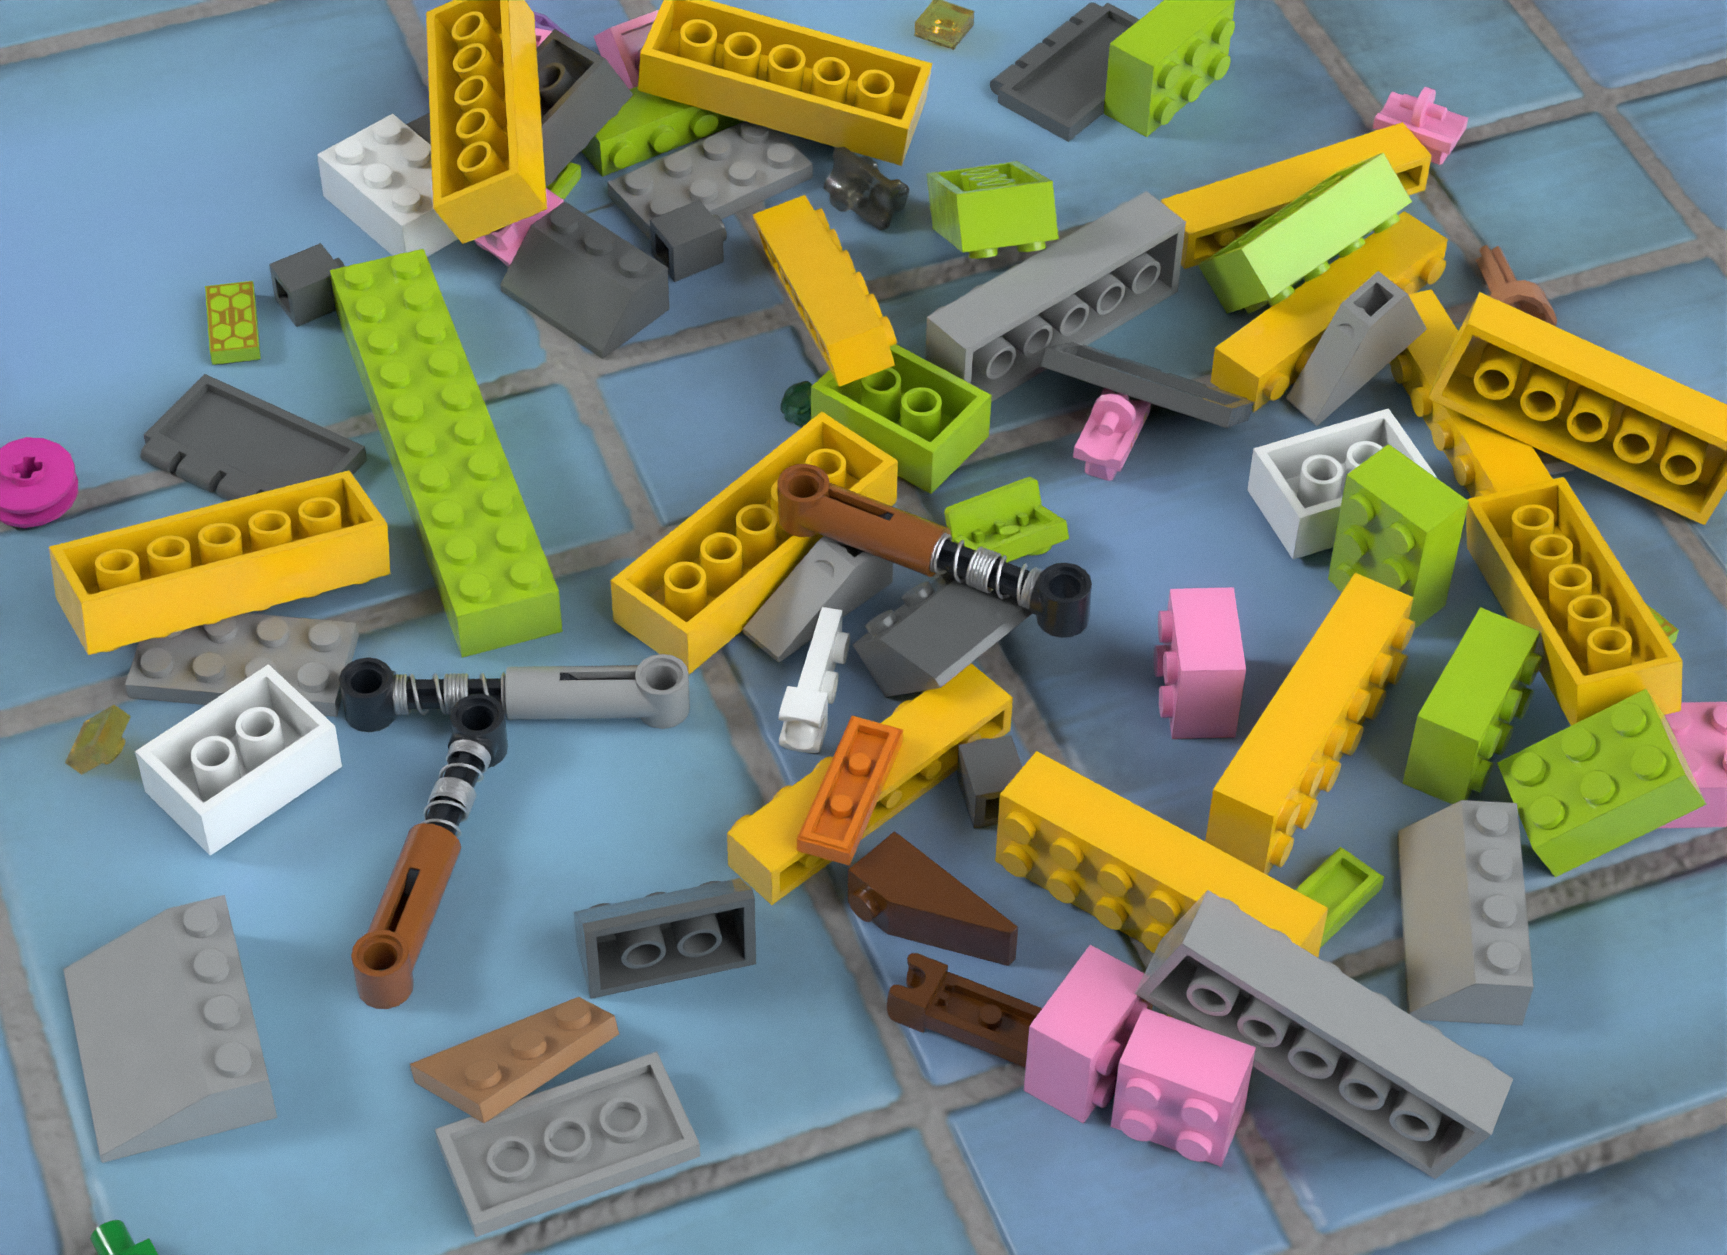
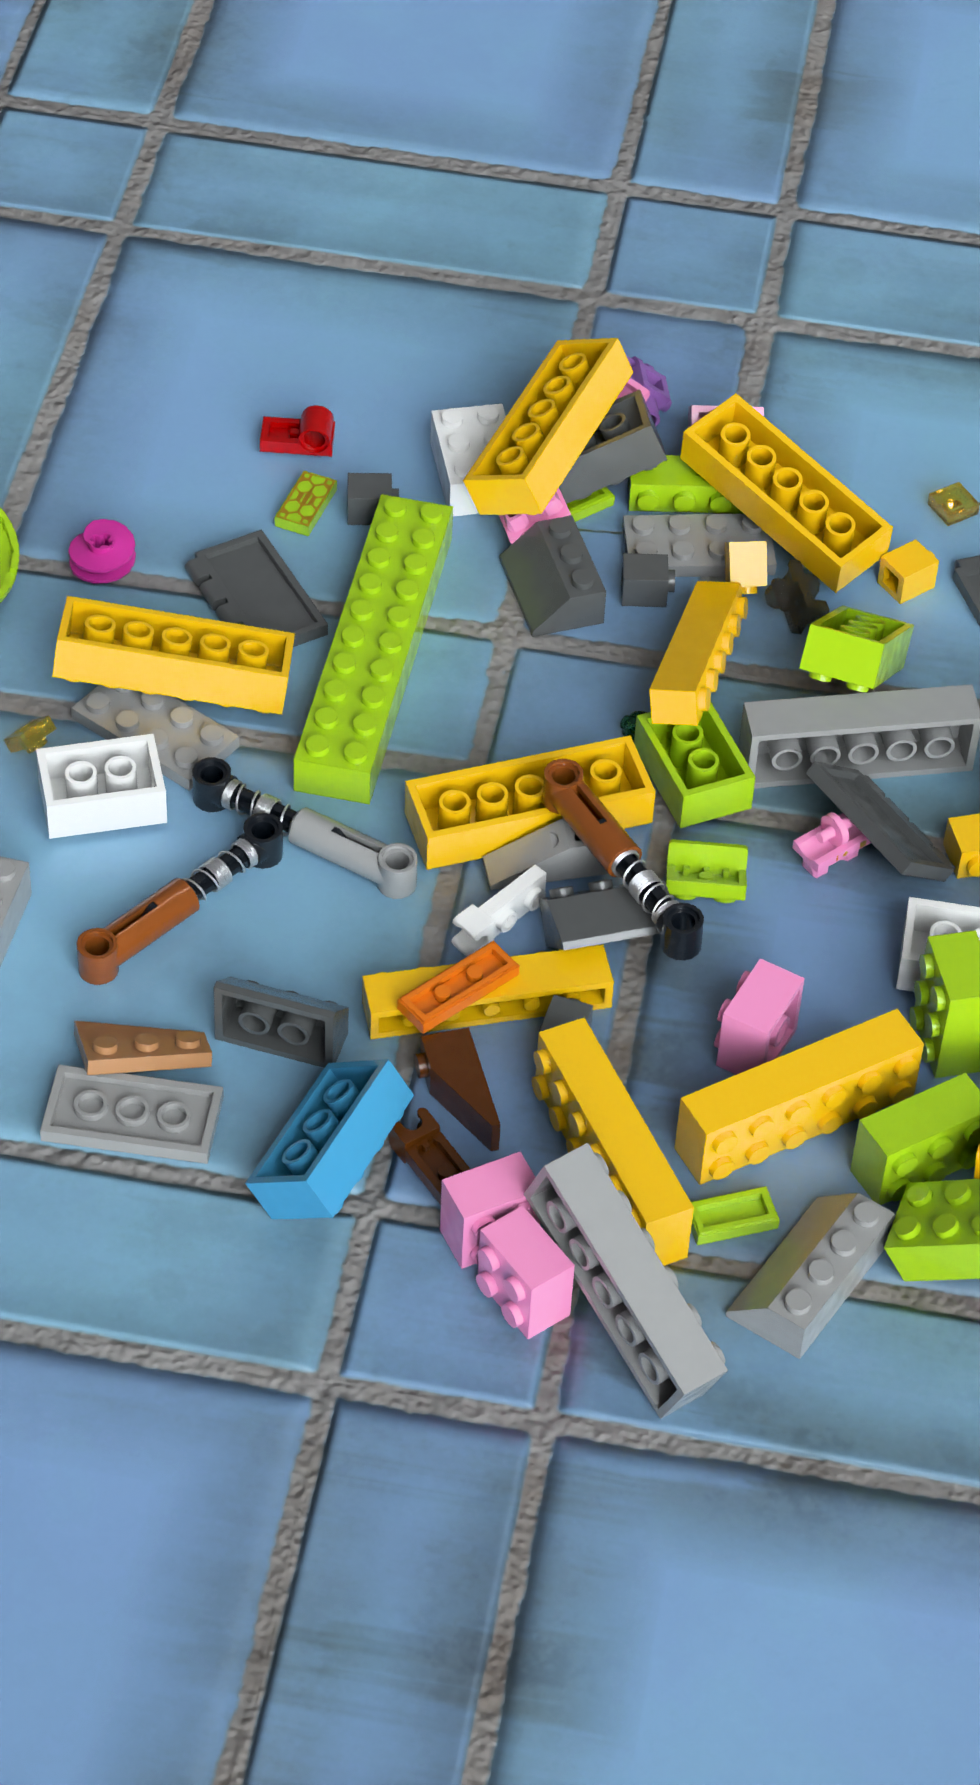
camera: 30 degrees right, 0 degrees up
none -> dark azure brick [245,1059,414,1219]
none -> red plate [260,405,335,457]
none -> yellow brick [725,541,767,594]
none -> yellow brick [877,539,939,604]

